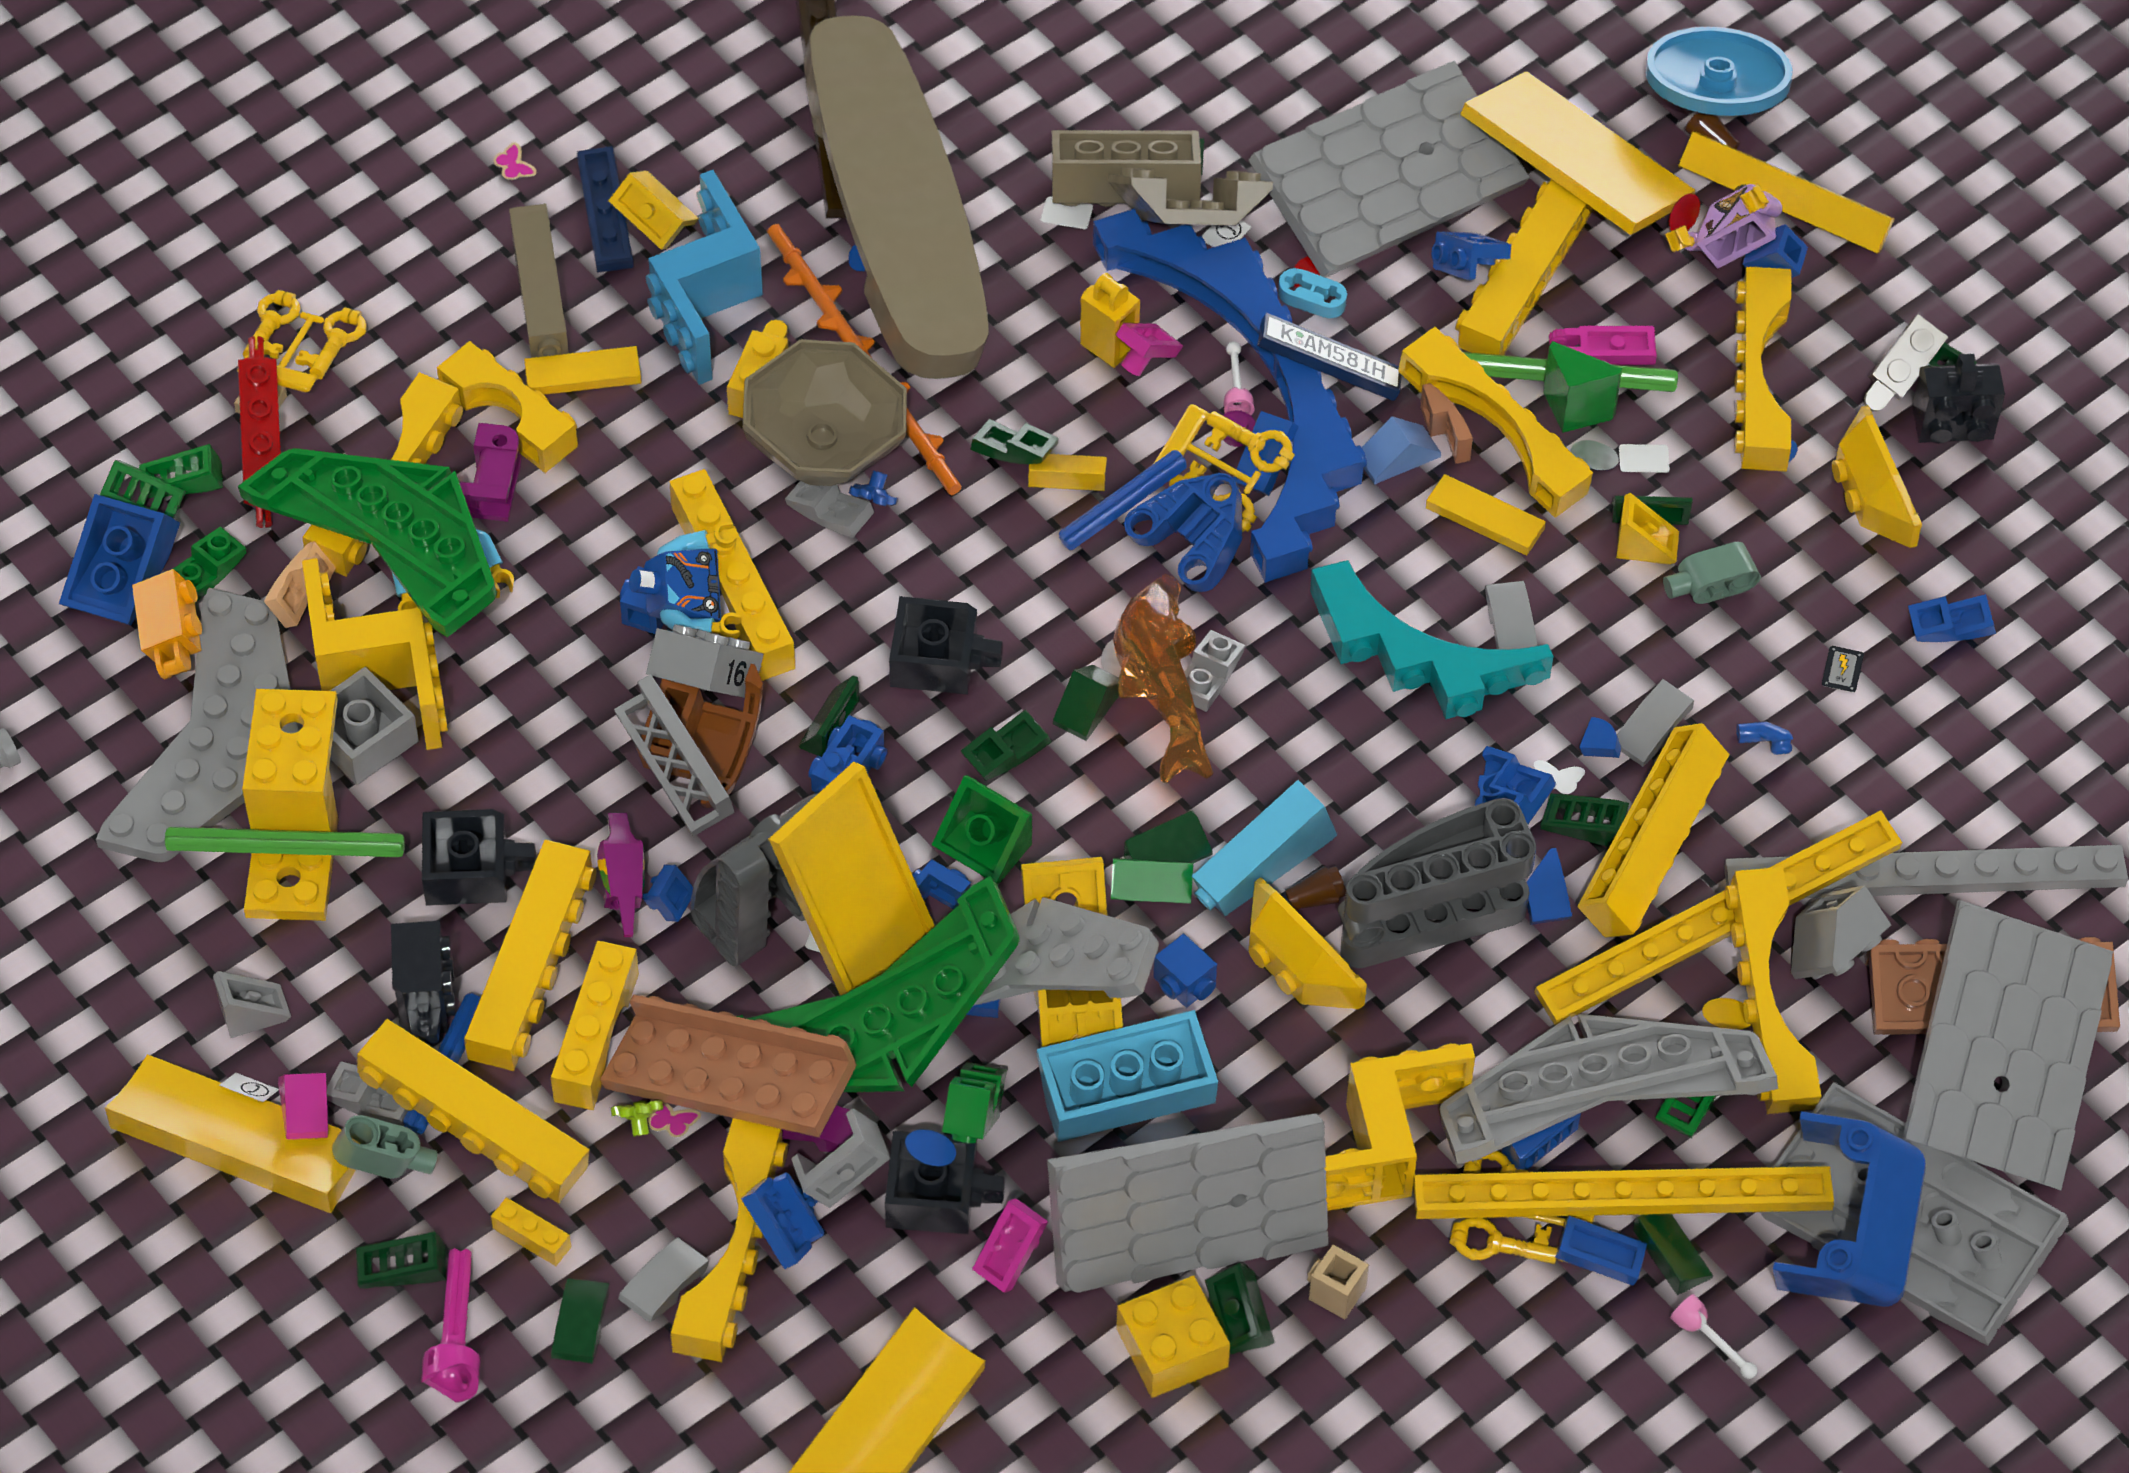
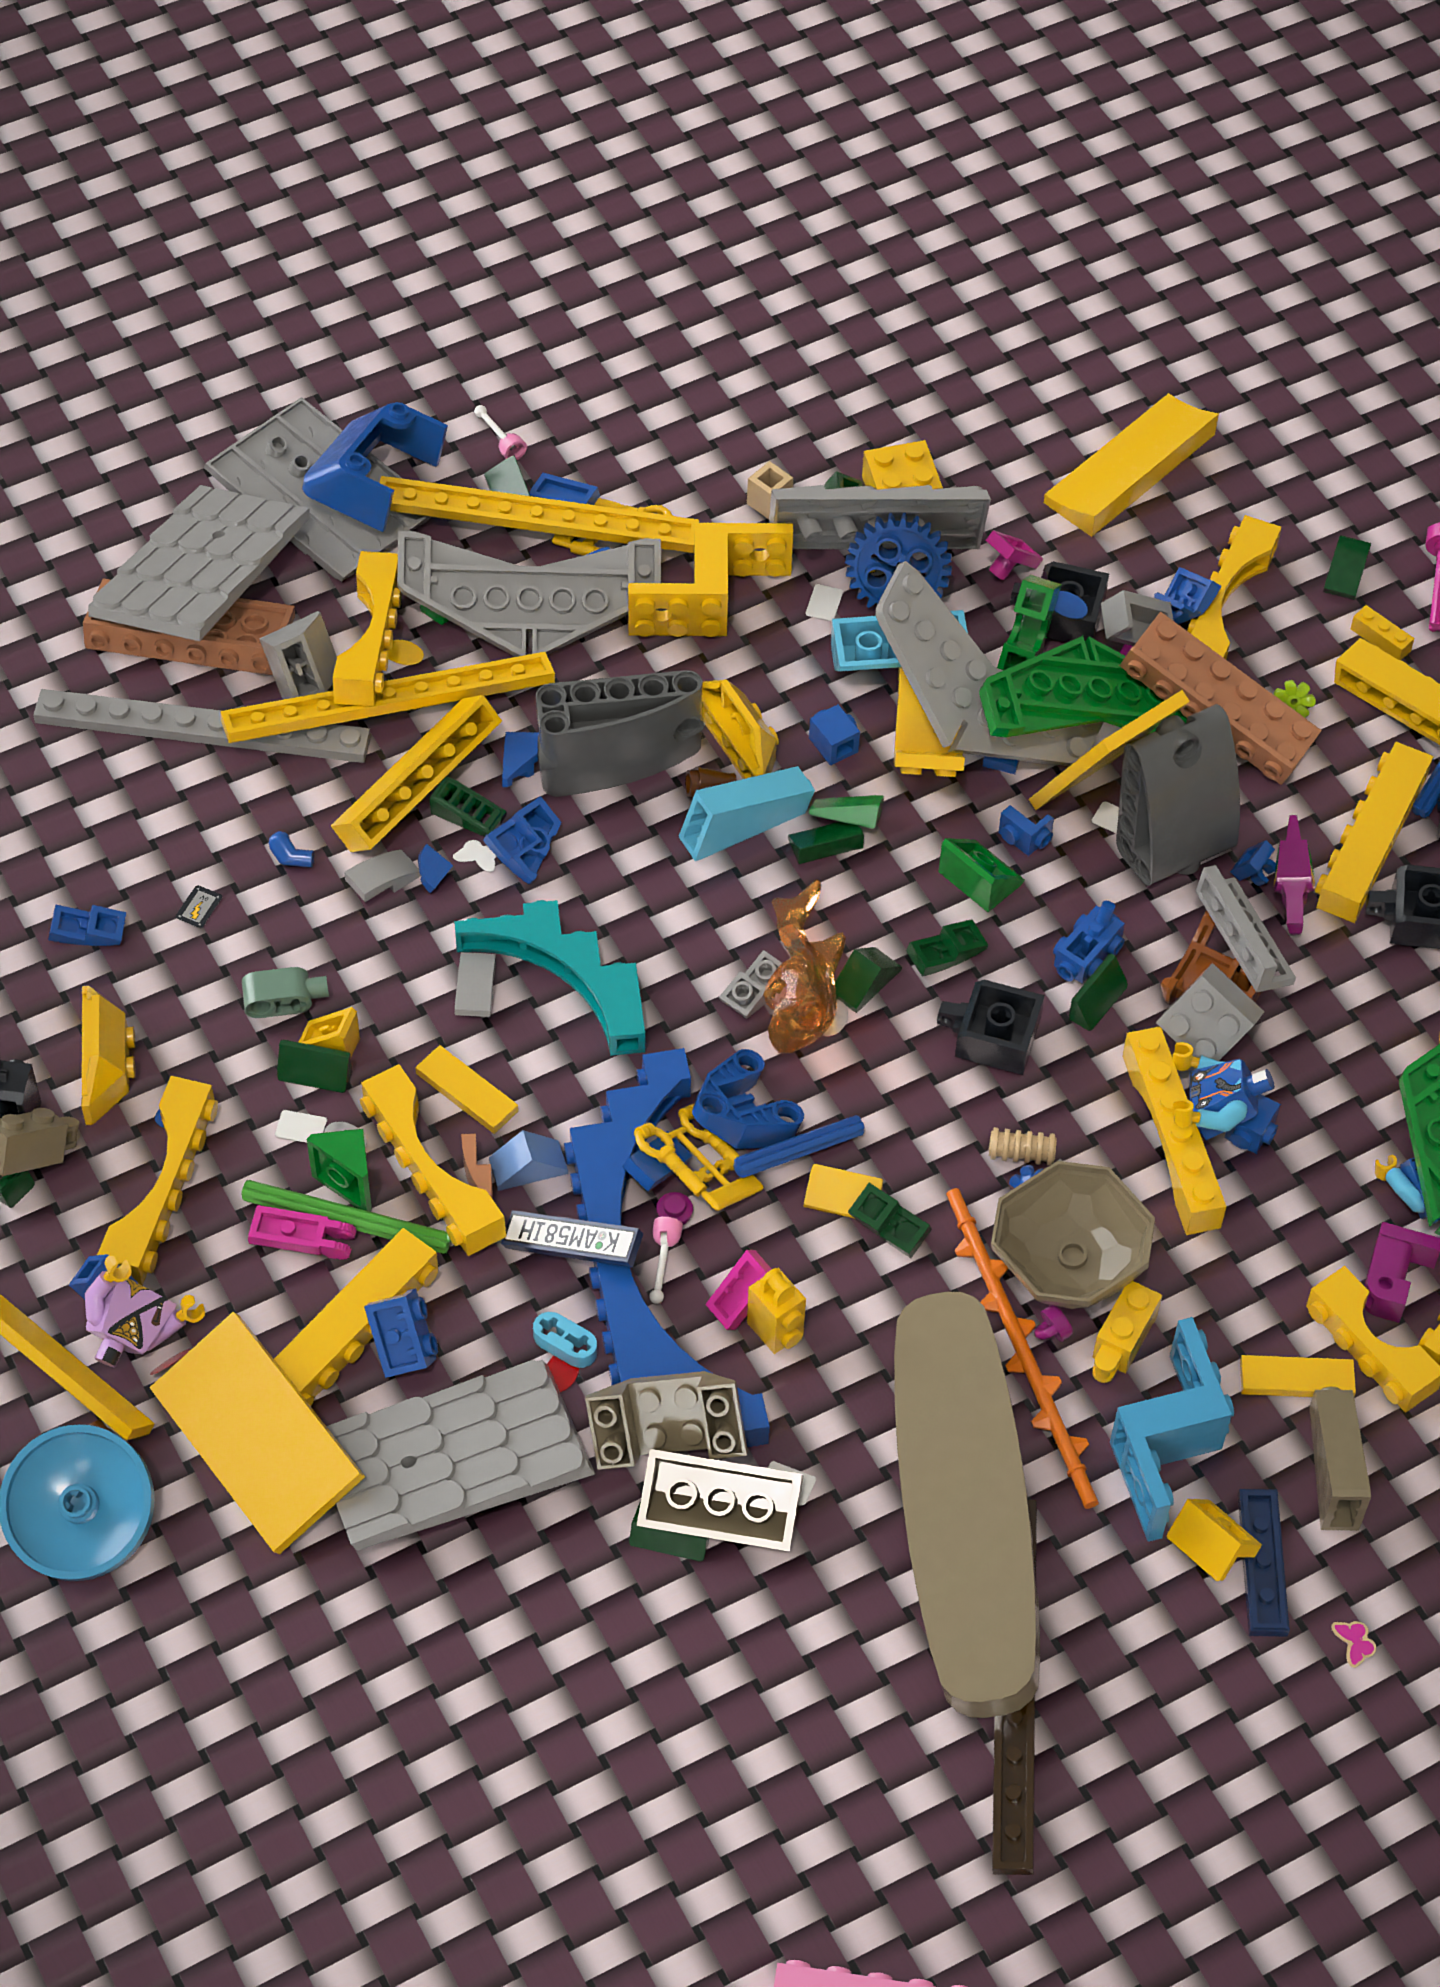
camera: 170 degrees left, 0 degrees up
yellow arch [551,940,639,1111] -> none
light grey slope [618,1237,709,1322] -> none
none -> tan piece [989,1127,1057,1166]

